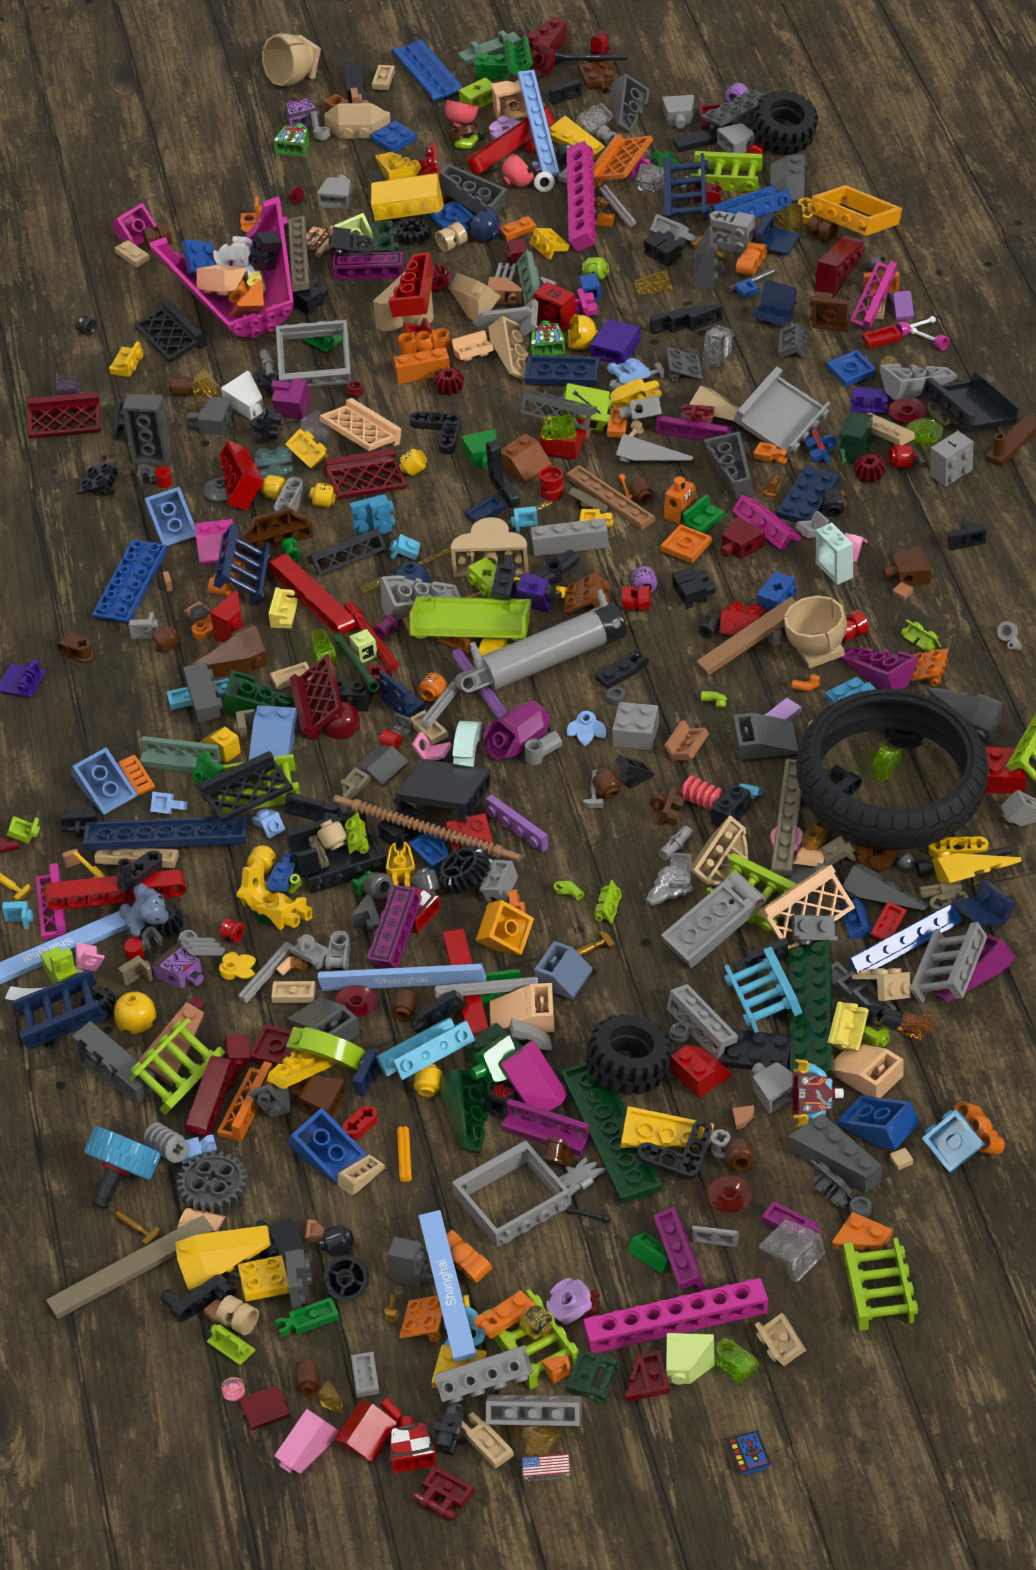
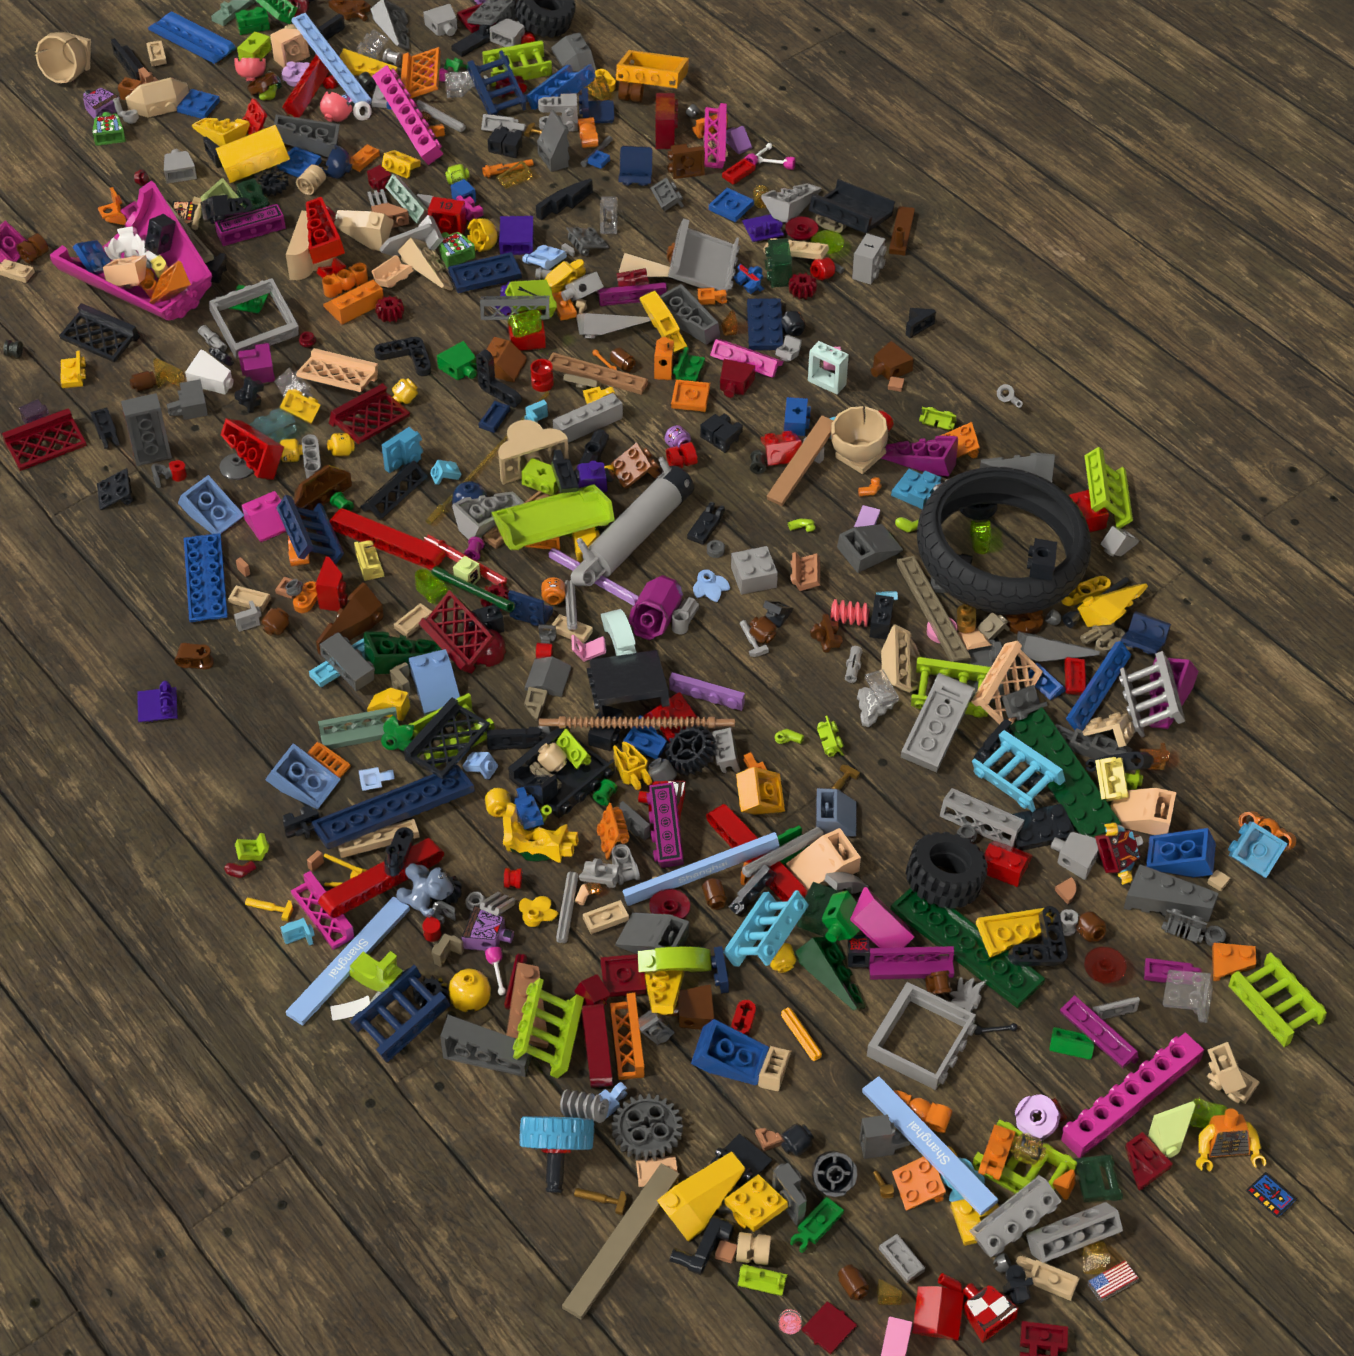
camera: 30 degrees left, 5 degrees up
bright pink bracket [76,943,104,972] -> none
dark grey head [363,872,394,900] -> none
none -> tan tile [228,585,271,612]
none -> orange pin [482,159,533,178]
none -> hinge [485,947,506,995]
none -> orange hinge [597,803,630,860]
none -> yellow slope [639,291,687,354]
none -> black brick [1026,538,1057,581]
none -> torso [1196,1109,1266,1171]
none -> tan brick [1208,1042,1246,1094]

